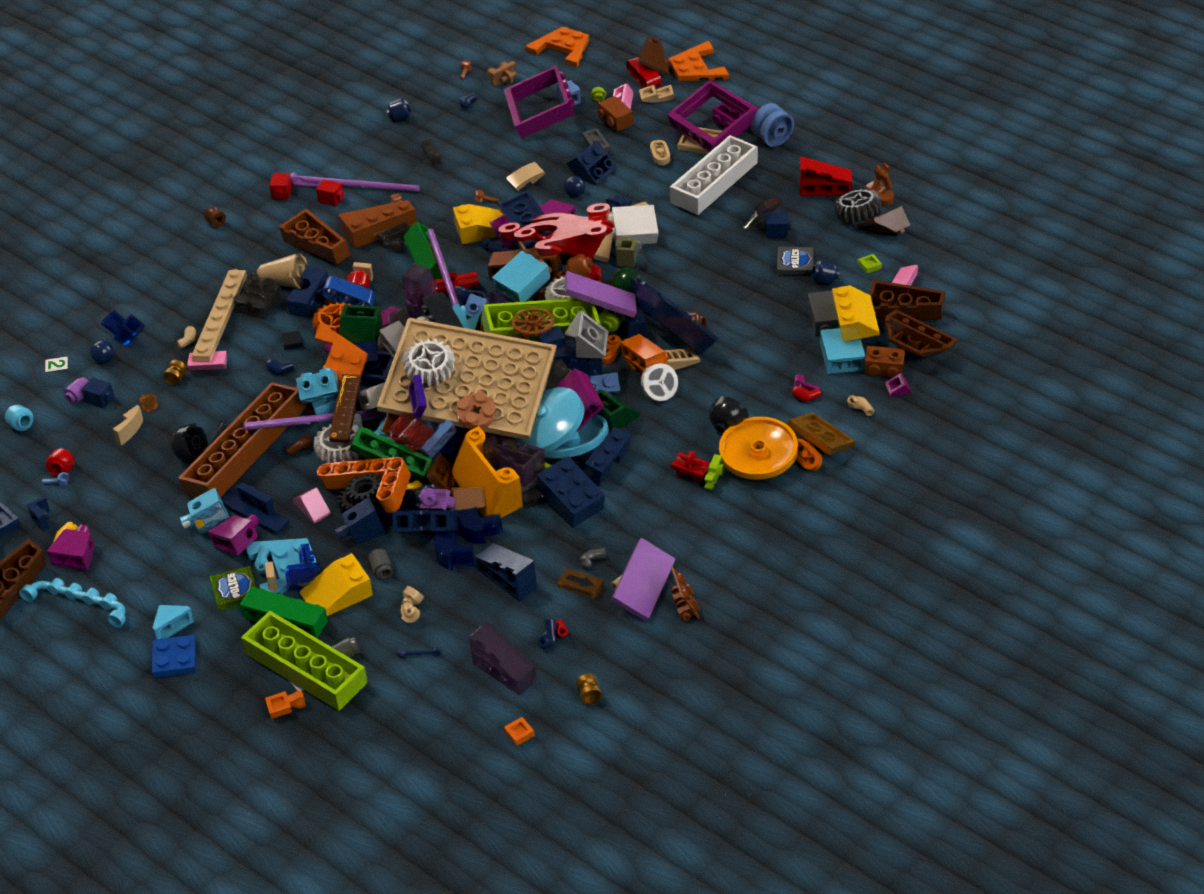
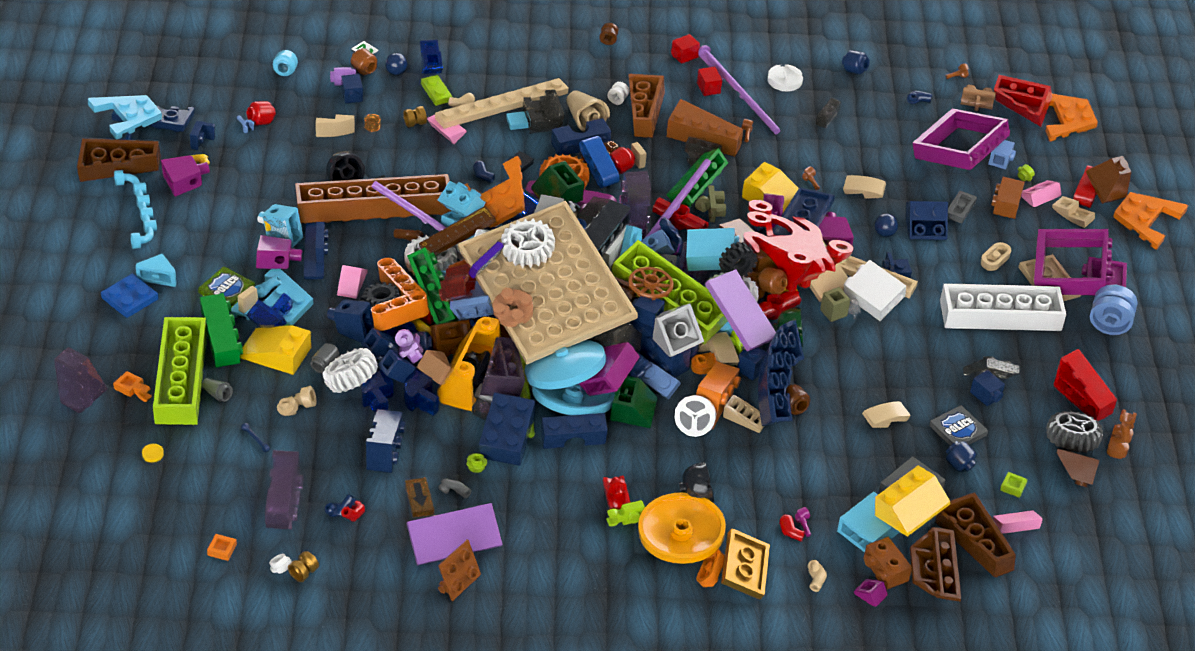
camera: 45 degrees right, 0 degrees up
none -> clear purple wedge [54,347,108,413]
none -> yellow piece [142,444,164,462]
none -> white plate [269,554,291,574]
none -> white gear [323,348,378,393]
none -> dark orange head [351,48,377,75]
none -> lime plate [421,75,452,106]
none -> lime plate [466,453,487,473]
none -> medium azure tile [506,112,528,130]
none -> white wheel [607,82,630,105]
none -> olive hips [695,185,726,222]
none -> tan slope [708,332,739,366]
none -> black tyre [719,242,758,279]
none -> white tile [768,65,803,91]
none -> tan slope [862,402,911,428]
none -> red wedge [993,75,1052,127]

